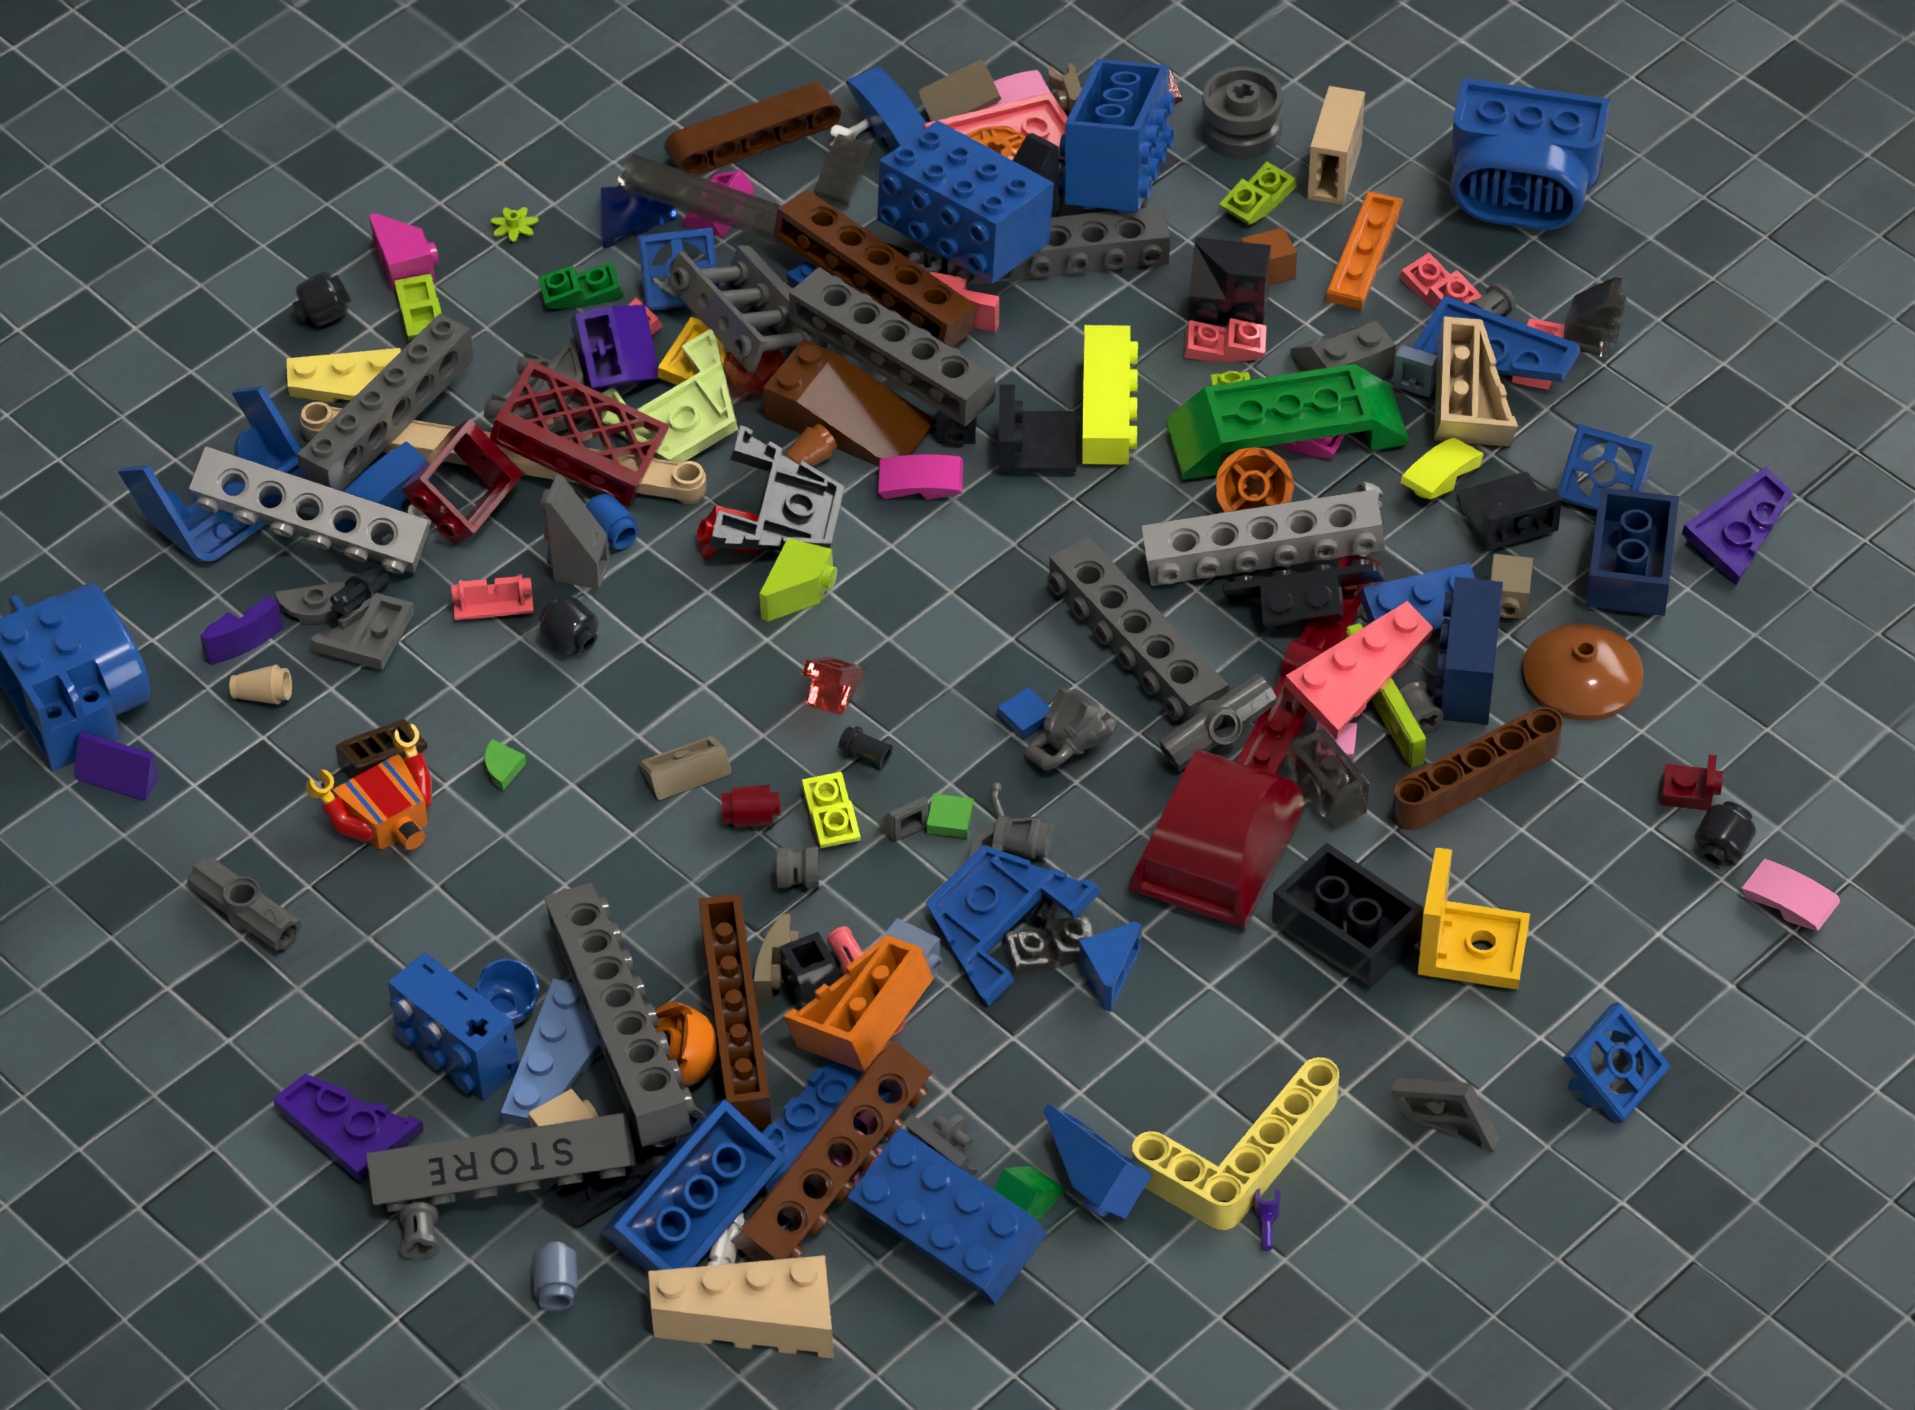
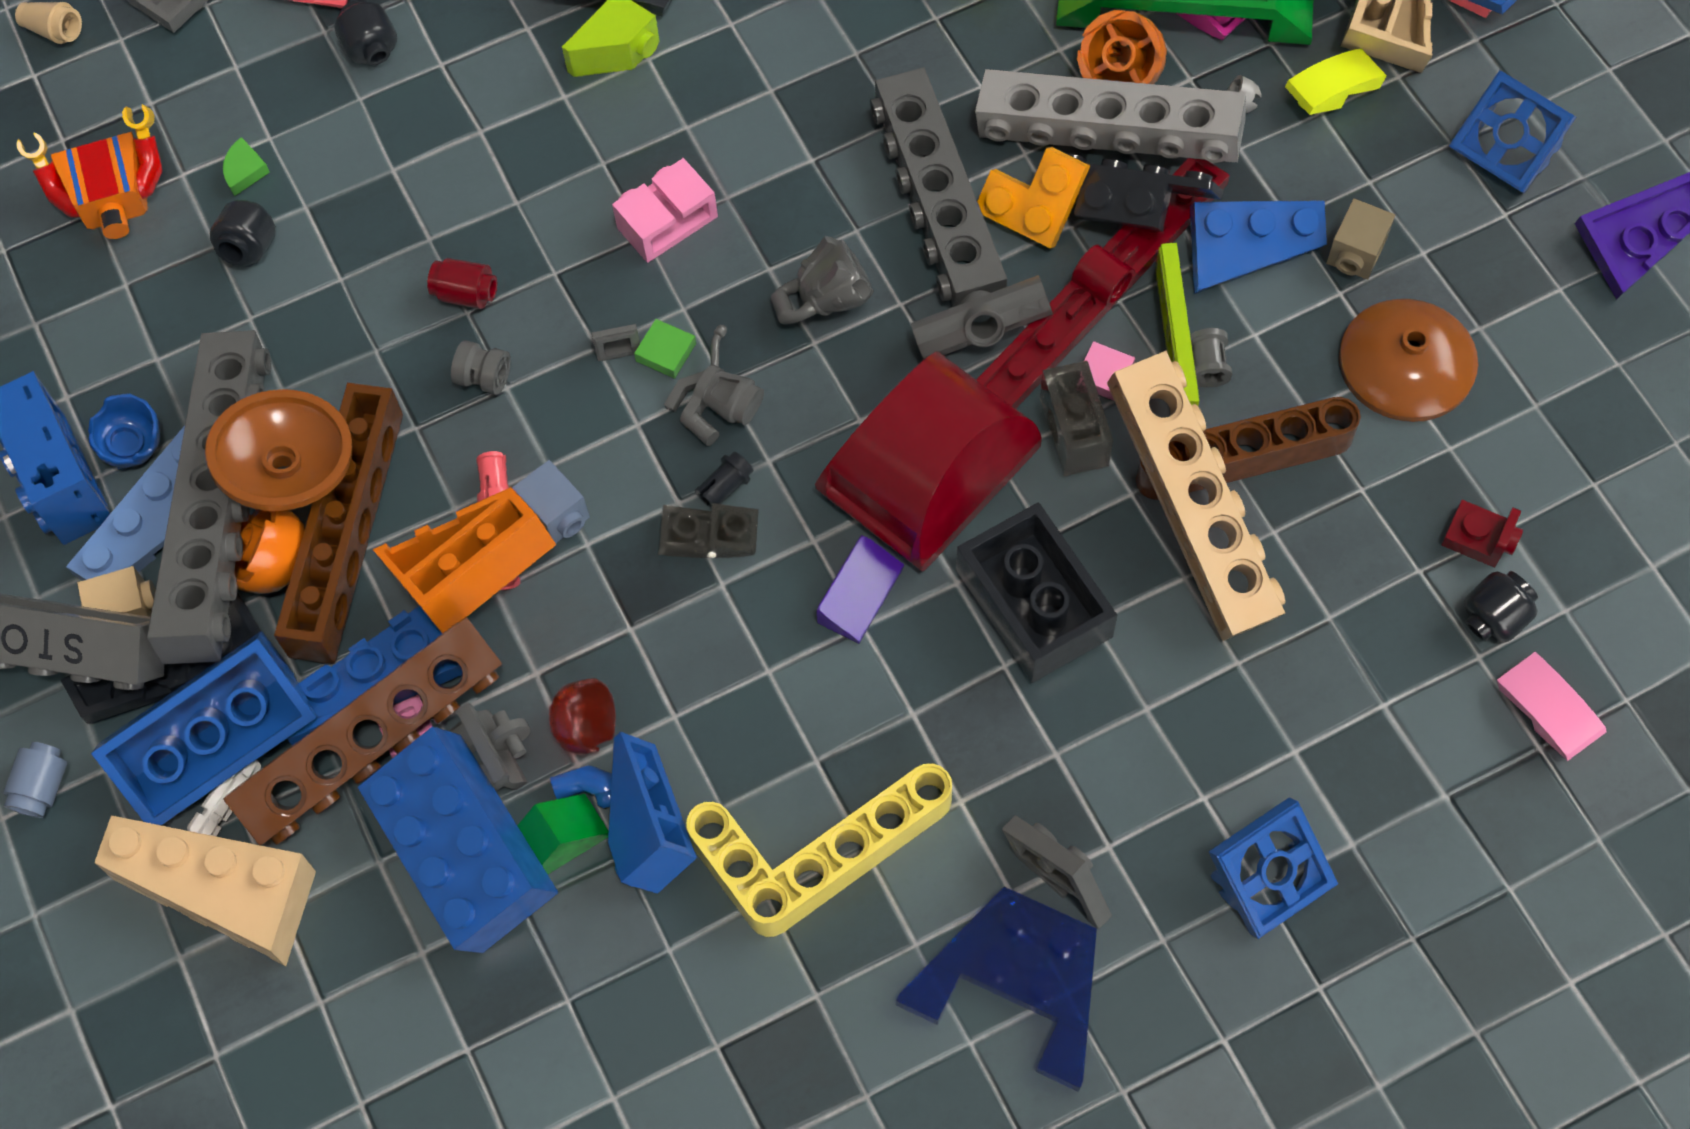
camera: 20 degrees right, 15 degrees up
dark brown slope [335,719,428,778] -> none
dark tan slope [639,736,732,800] -> none
dark tan slope [754,914,800,1006] -> none
black slope [780,932,841,1010] -> none
clear red slope [802,657,867,714] -> none
neon yellow slope [802,772,861,849] -> none
black pin [838,726,893,769] -> none
blue wing [926,845,1100,1007] -> none
blue tile [997,687,1050,739] -> none
blue slope [1079,922,1142,1012] -> none
dark purple hand [1254,1189,1281,1251] -> none
coral wing [1284,601,1433,739] -> none
yellow bracket [1418,848,1530,990] -> none
dark blue brick [1434,577,1503,725] -> none
black bracket [1456,472,1562,551] -> none
dark blue brick [1586,487,1679,616] -> none
none -> dark orange dish [205,389,353,511]
none -> black head [210,200,276,265]
none -> clear red hair [548,678,616,755]
none -> blue arm [550,765,612,808]
none -> bright pink piece [612,158,718,263]
none -> slope [816,535,904,644]
none -> clear blue wing [896,886,1097,1092]
none -> light orange plate [977,147,1090,248]
none -> tan brick [1107,351,1285,641]

